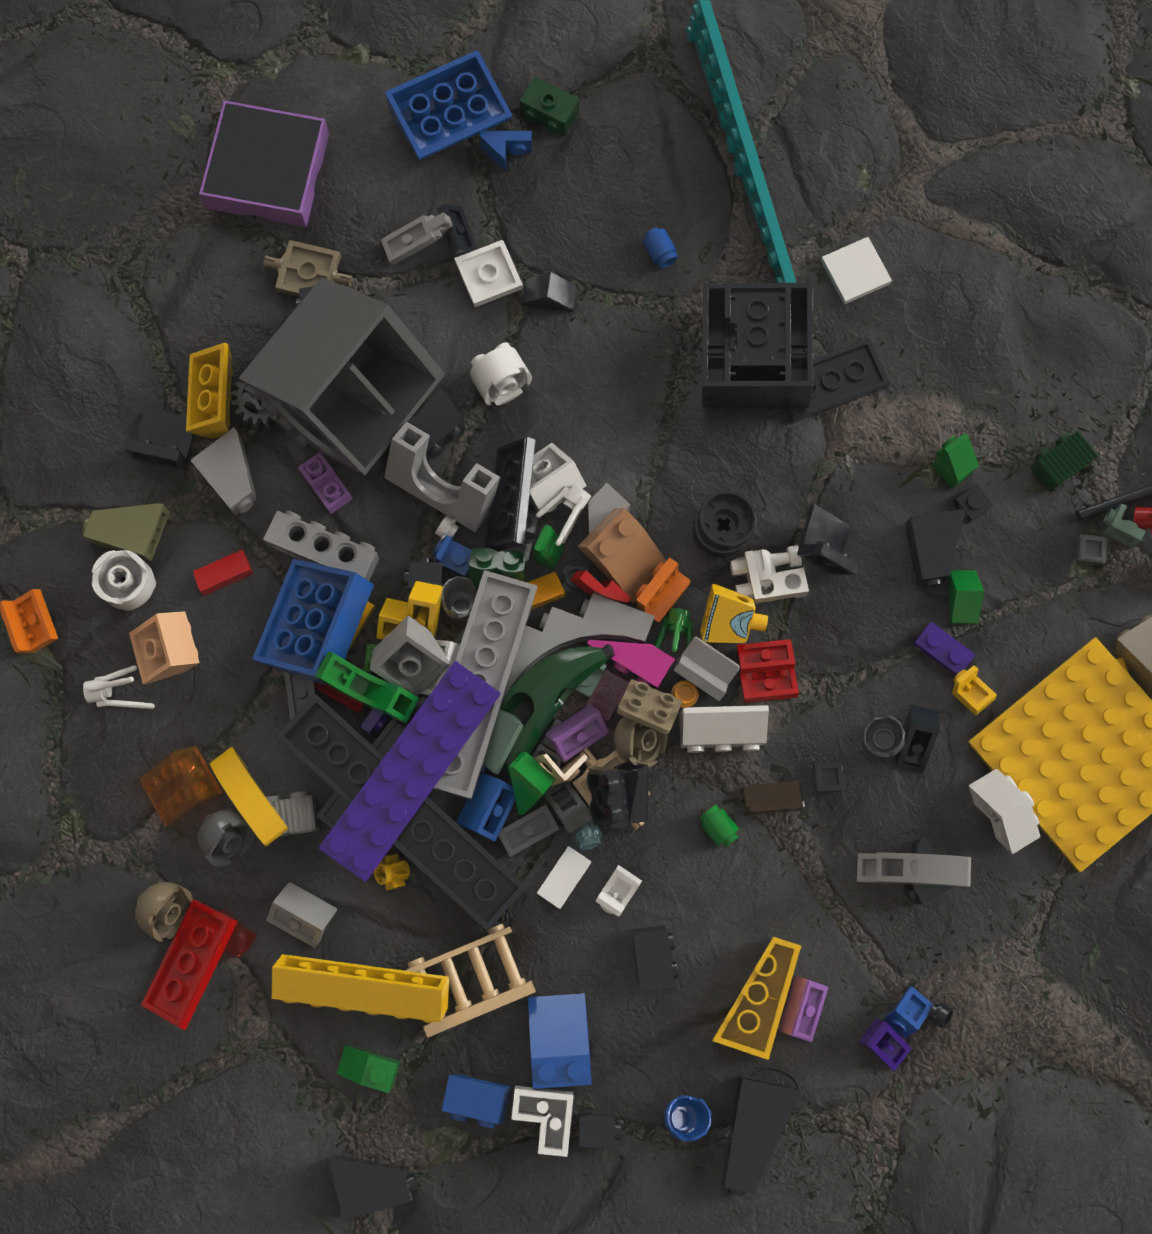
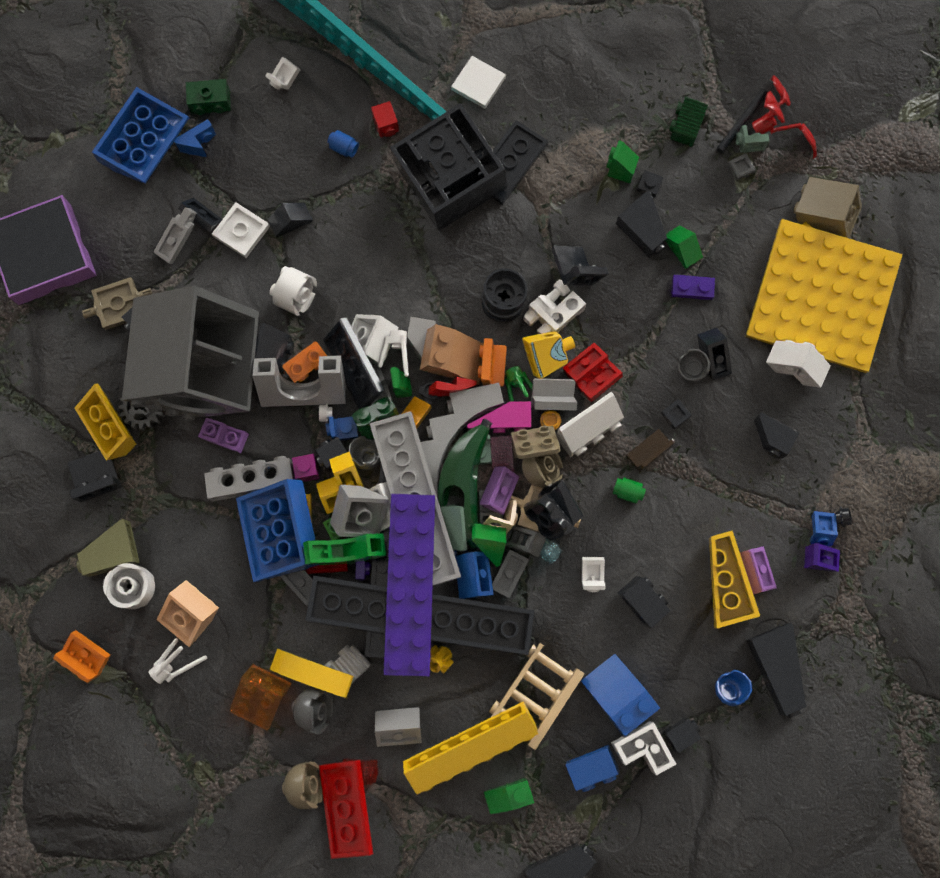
camera: 30 degrees left, 0 degrees up
light grey slope [191,427,257,516] -> none
red slope [193,549,254,596] -> none
white tile [537,846,591,909] -> none
light grey slope [857,853,971,887] -> none
yellow bracket [952,666,997,716] -> none
none -> white bracket [265,57,300,90]
none -> orange bracket [282,341,327,383]
none -> magenta brick [292,454,320,482]
none -> red brick [371,101,399,138]

